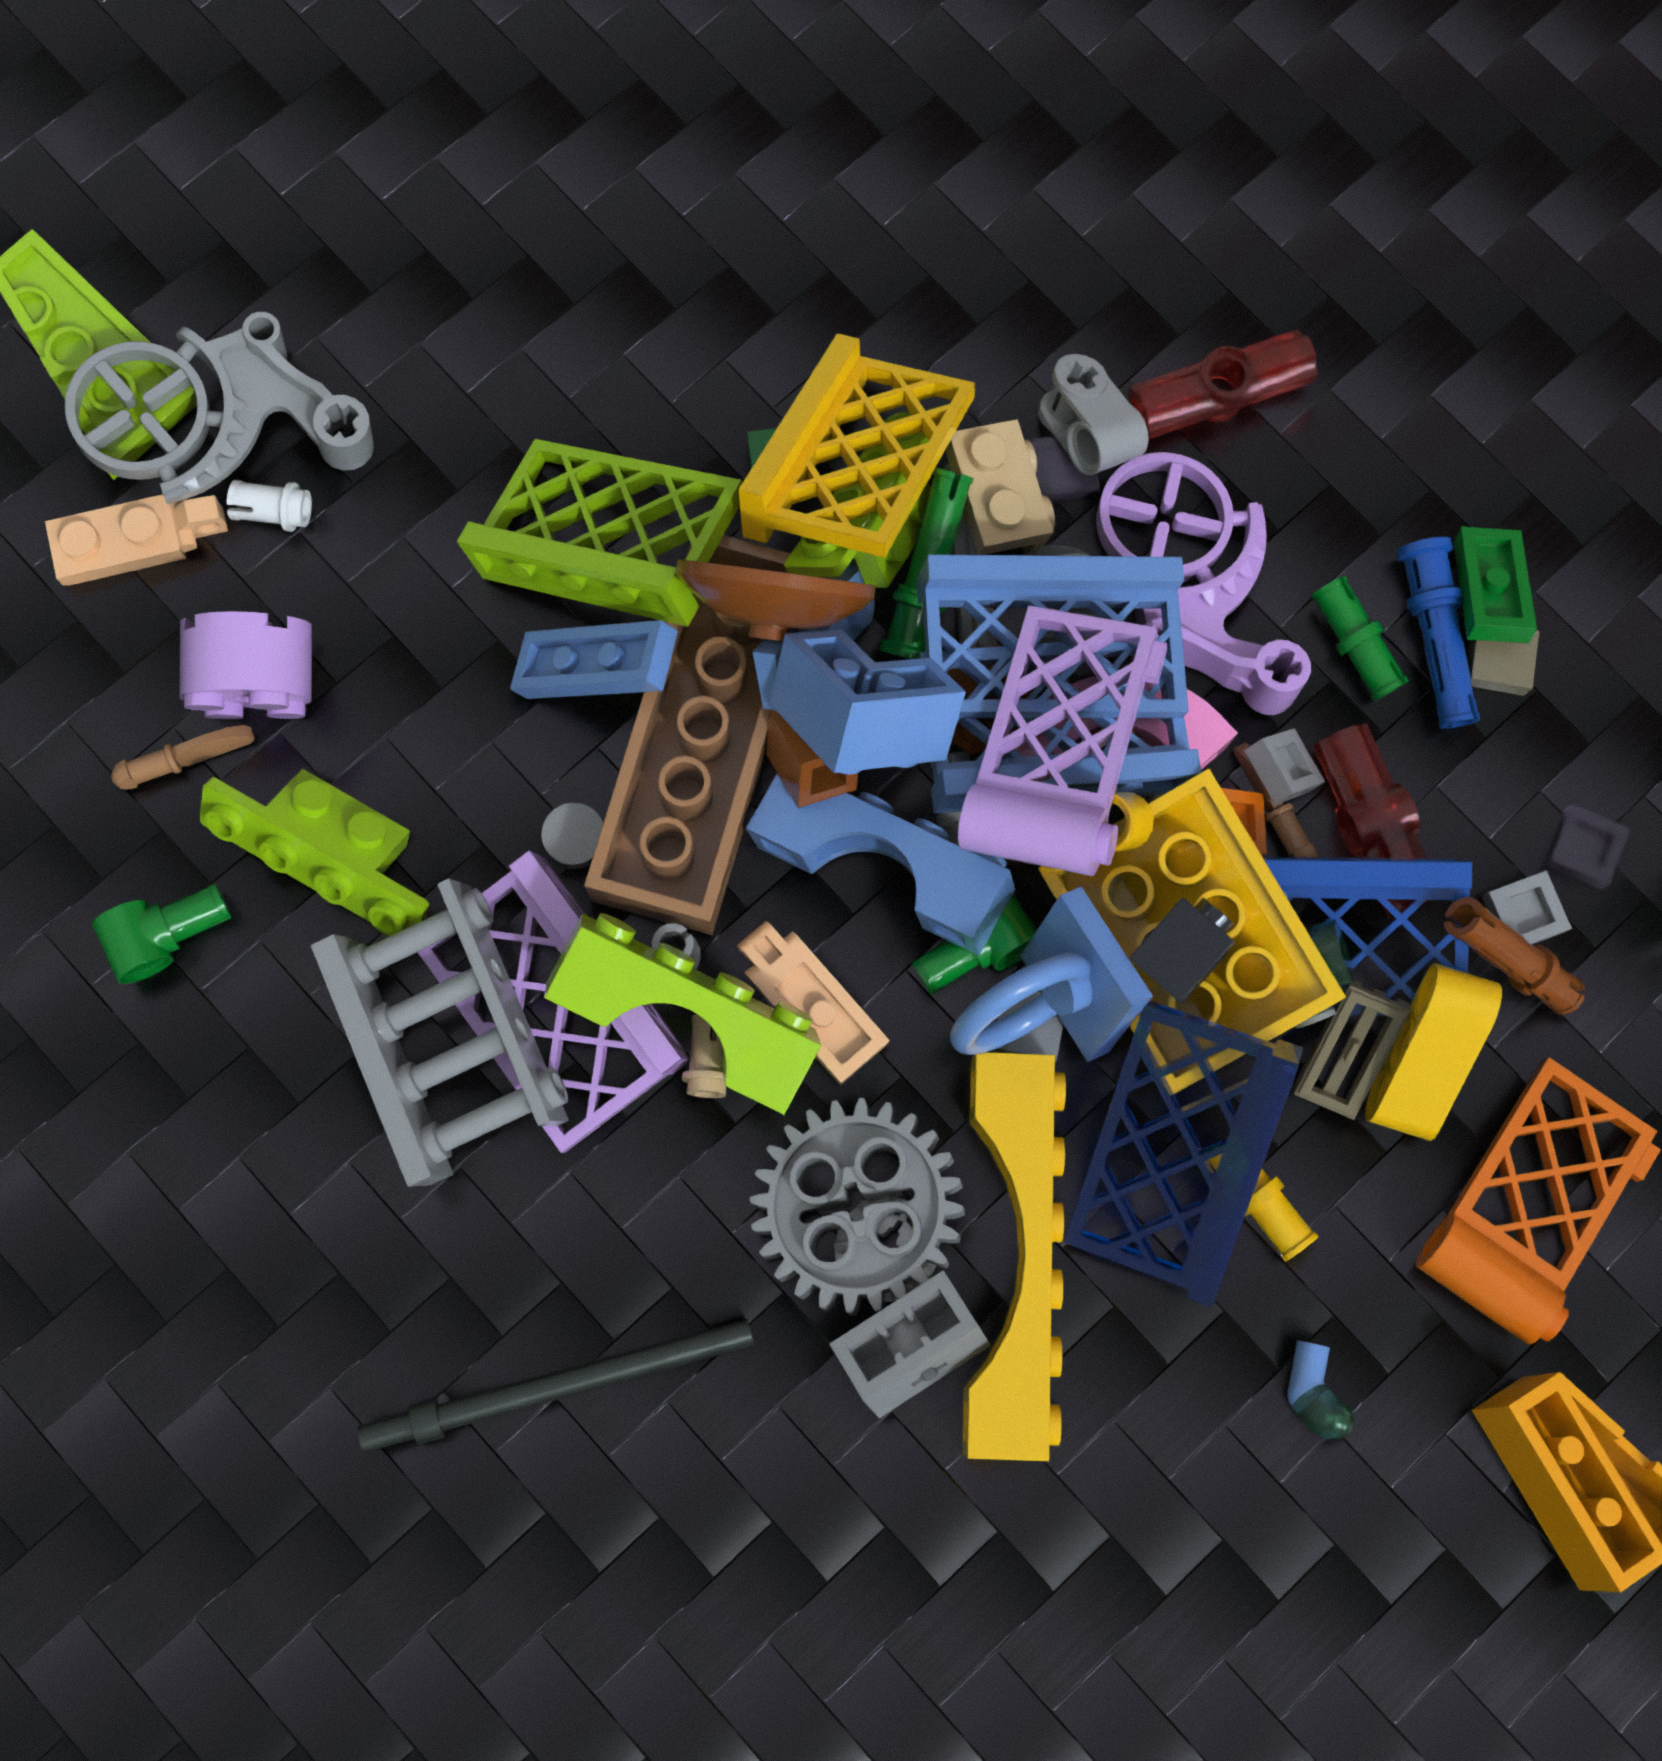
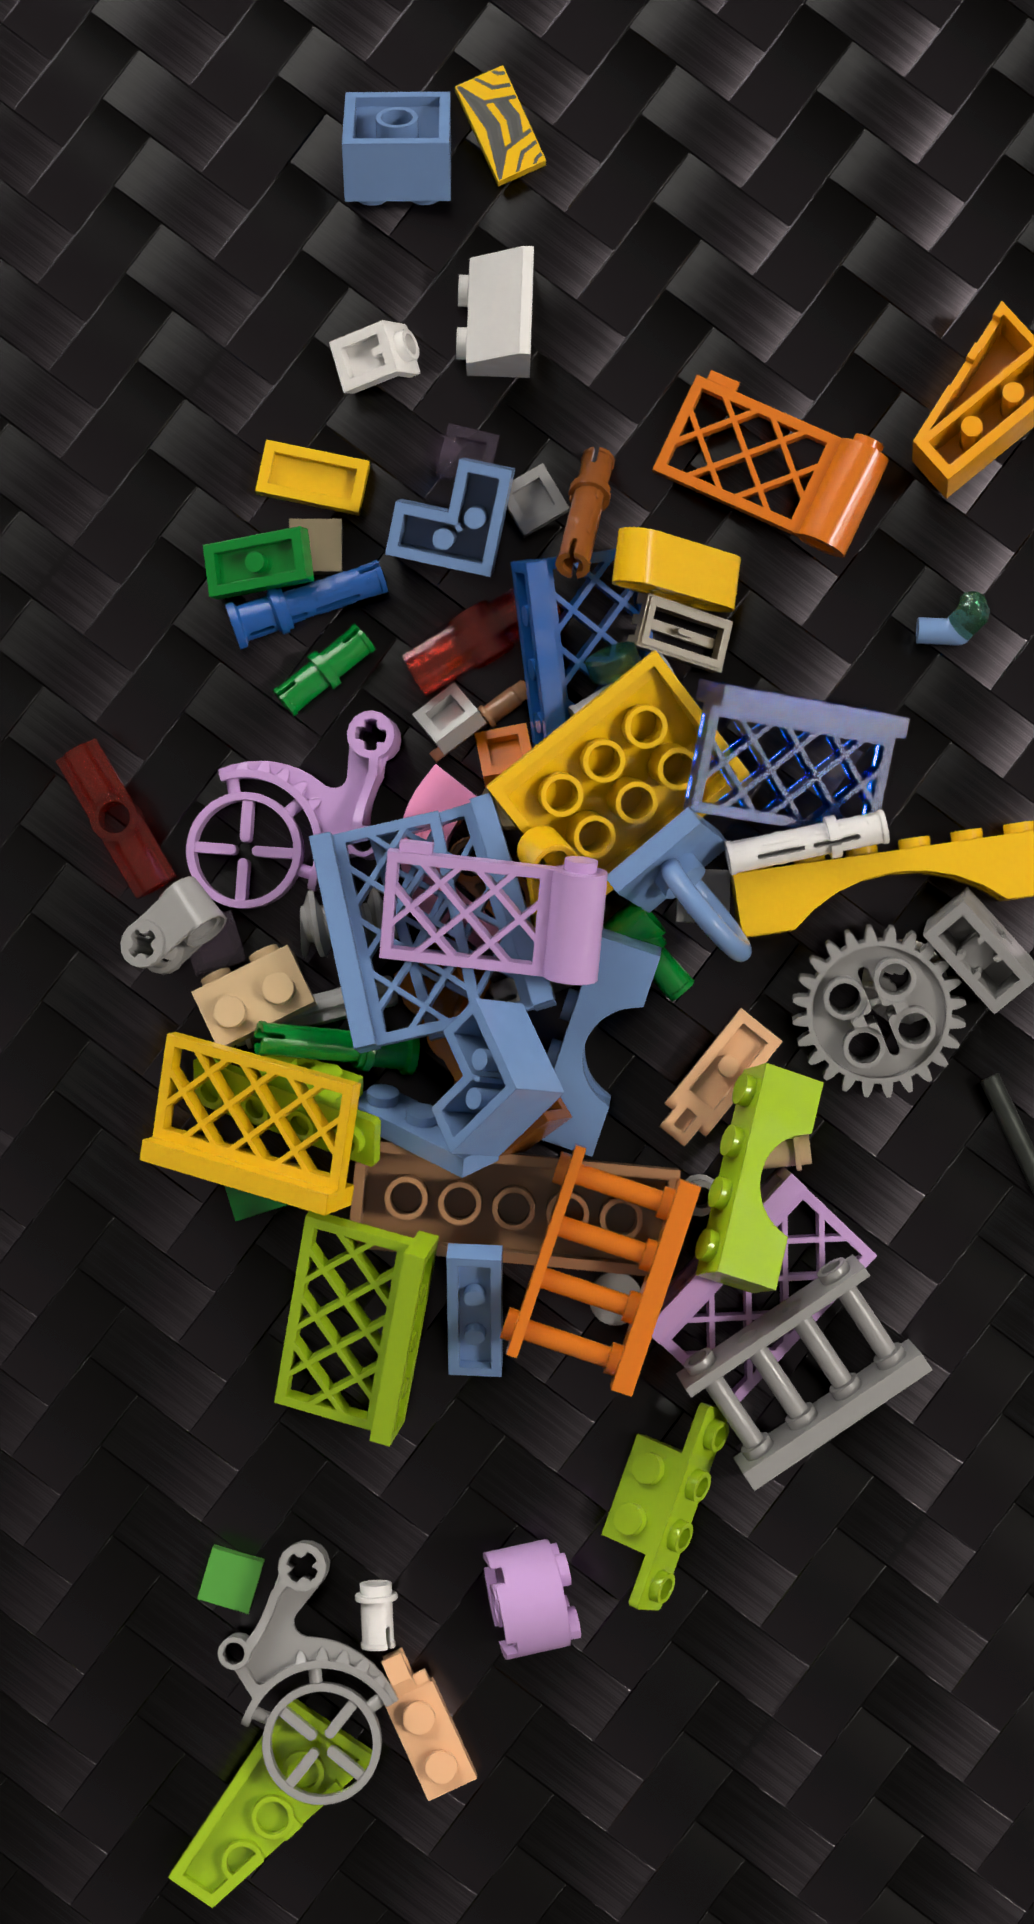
camera: 90 degrees left, 10 degrees up
green pin [92,883,232,984] -> none
medium nougat piece [111,725,254,790] -> none
dark orange dish [676,559,876,641] -> none
black brick [1129,897,1236,1004] -> none
yellow pin [1203,1132,1319,1262] -> none
none -> bright green tile [197,1544,265,1614]
none -> yellow tile [255,439,370,516]
none -> medium blue brick [385,457,515,577]
none -> orange fence [500,1143,701,1397]
none -> white pin [724,809,890,875]

